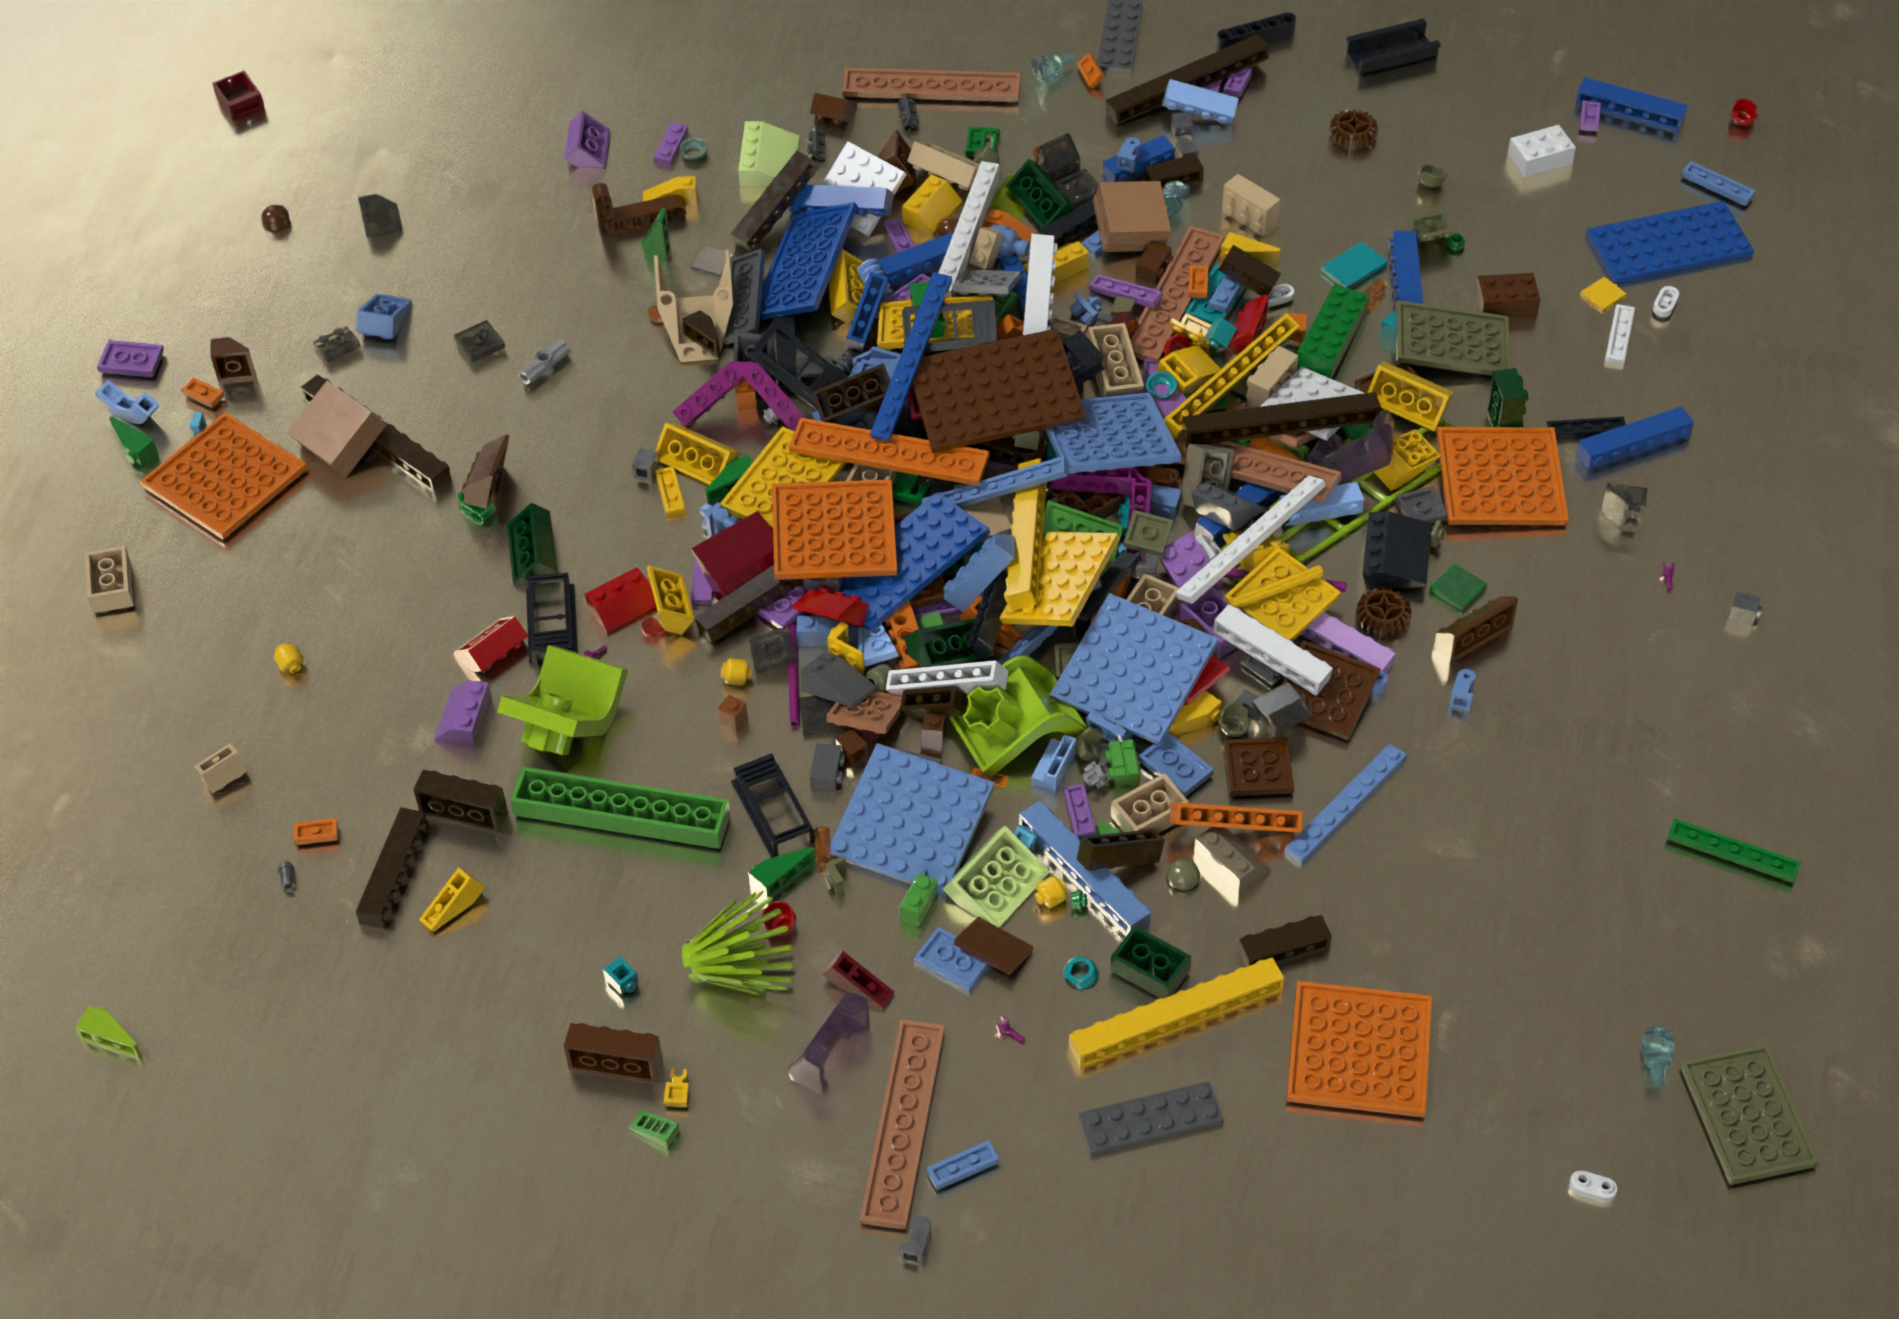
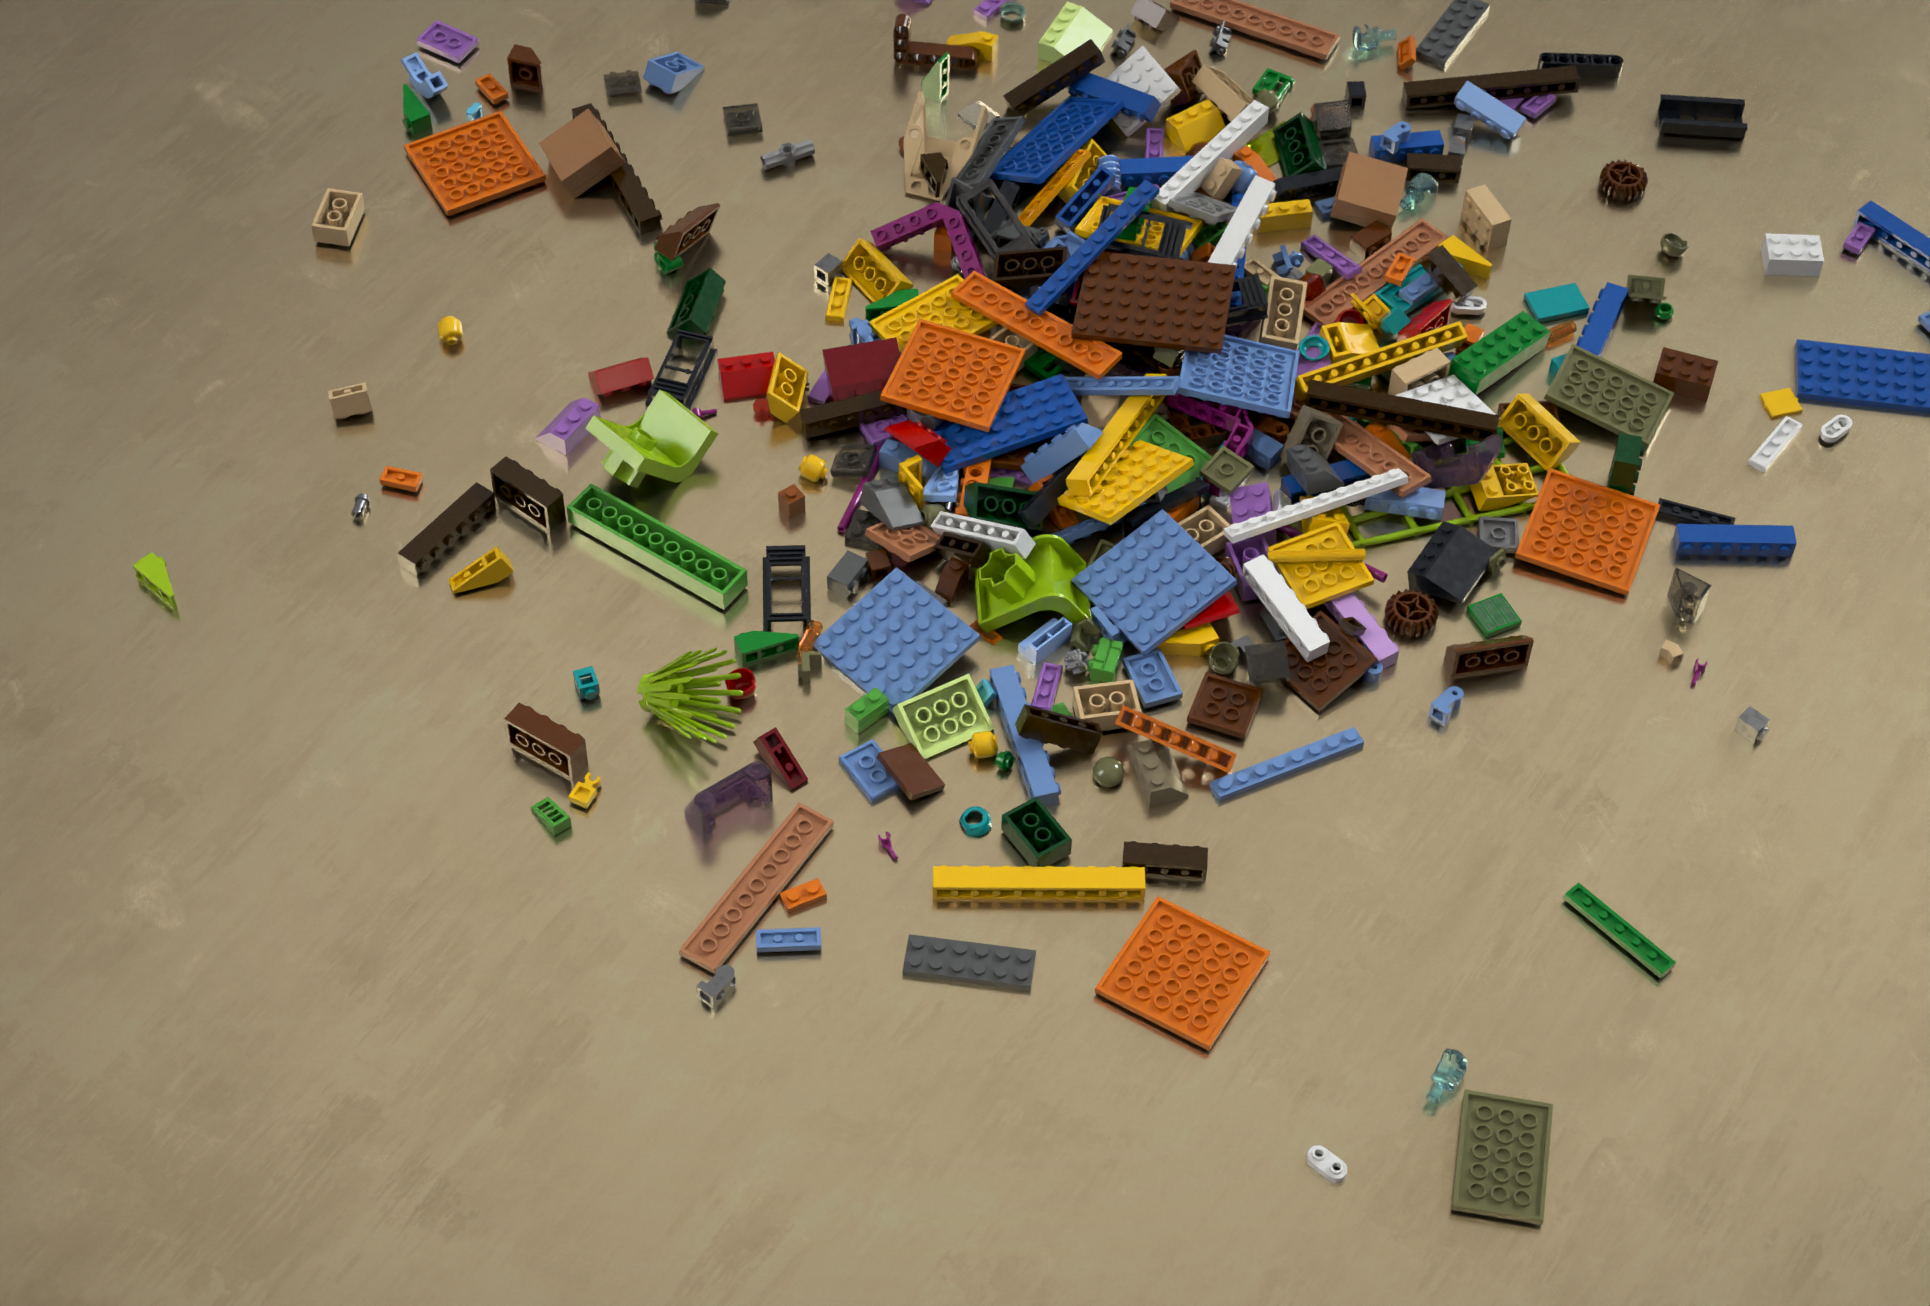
camera: 20 degrees right, 0 degrees up
none -> orange plate [779,878,827,914]
none -> light orange tile [1018,149,1092,227]
none -> dark brown plate [1338,617,1367,637]
none -> black brick [1345,81,1367,109]
none -> tan piece [1659,640,1684,665]

